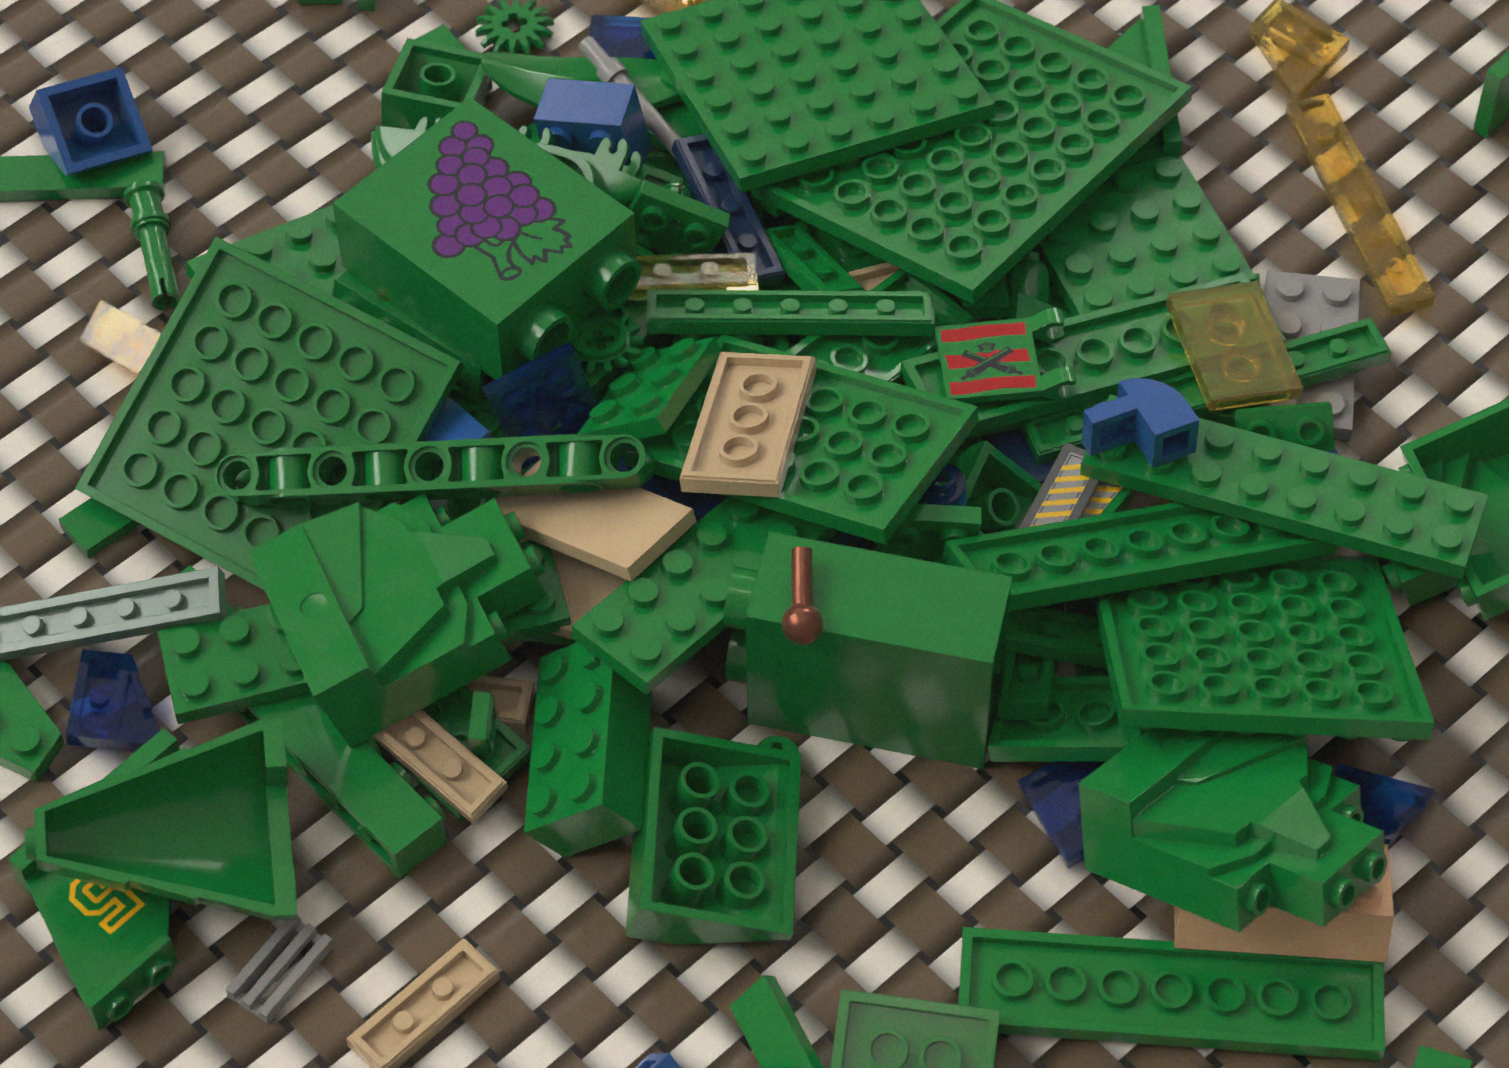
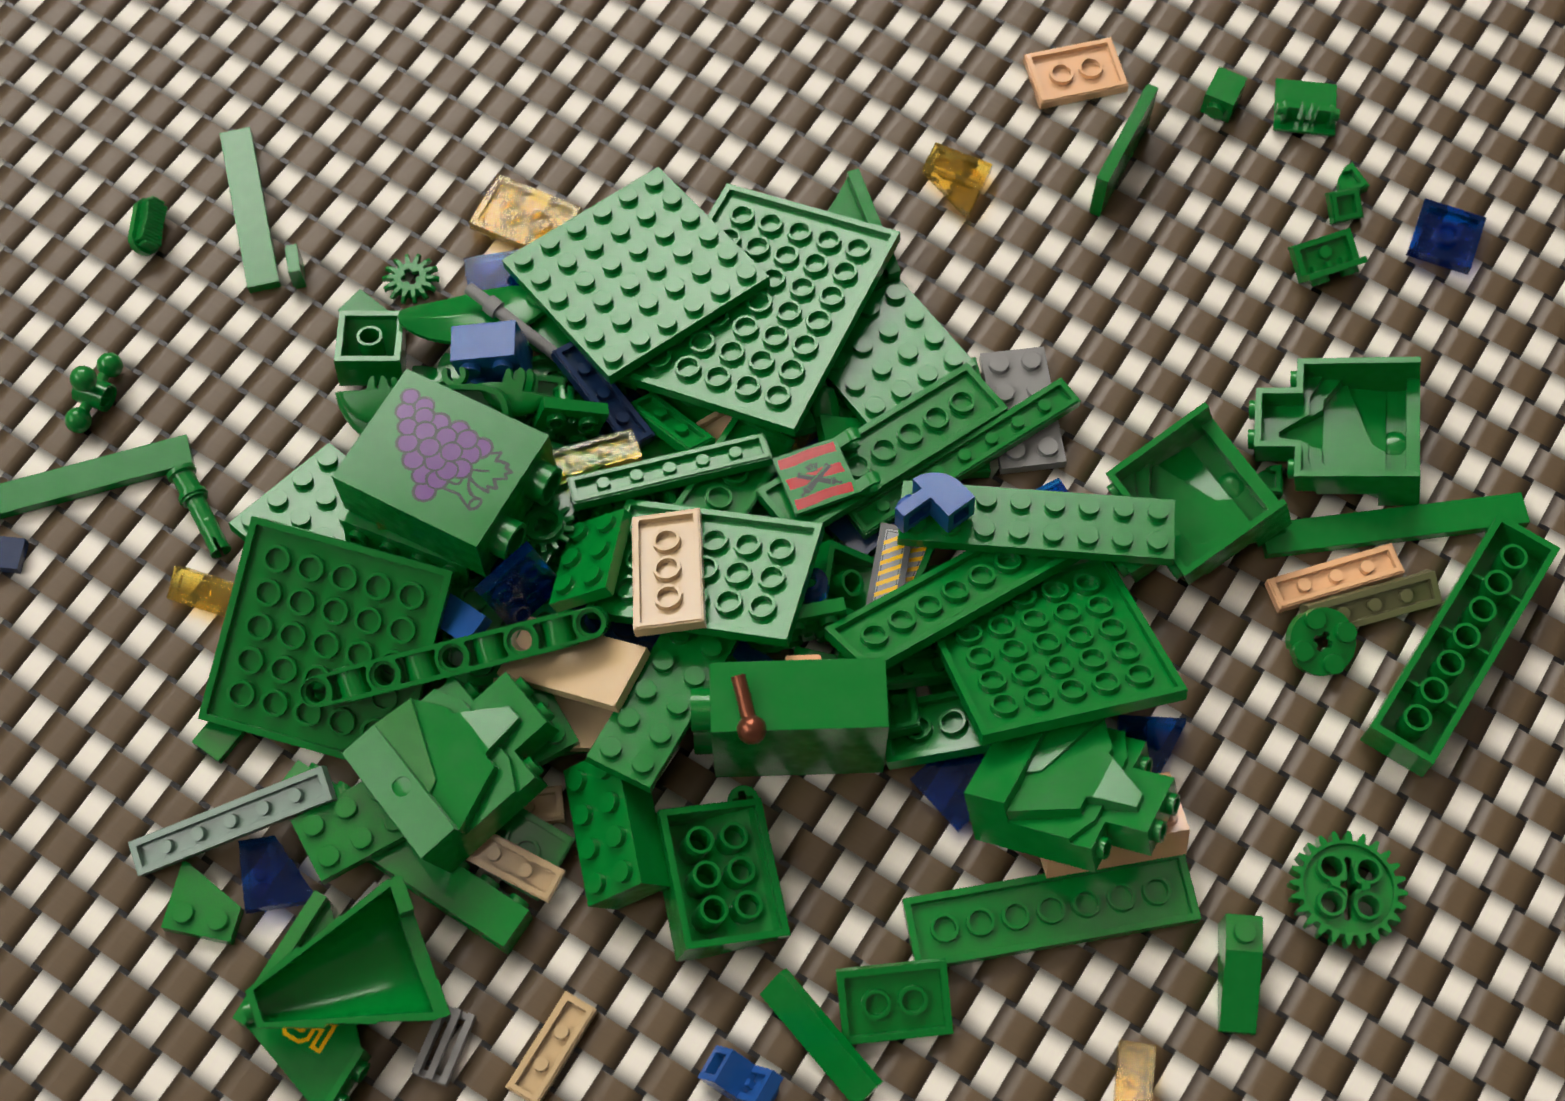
camera: 15 degrees left, 10 degrees up
blue slope [29,67,153,176] -> none
green tile [468,691,498,758] -> none
clear yellow tile [1166,281,1303,411] -> none
green bracket [1234,402,1335,451] -> none
clear yellow tile [1285,93,1435,317] -> none
none -> green piece [64,352,123,433]

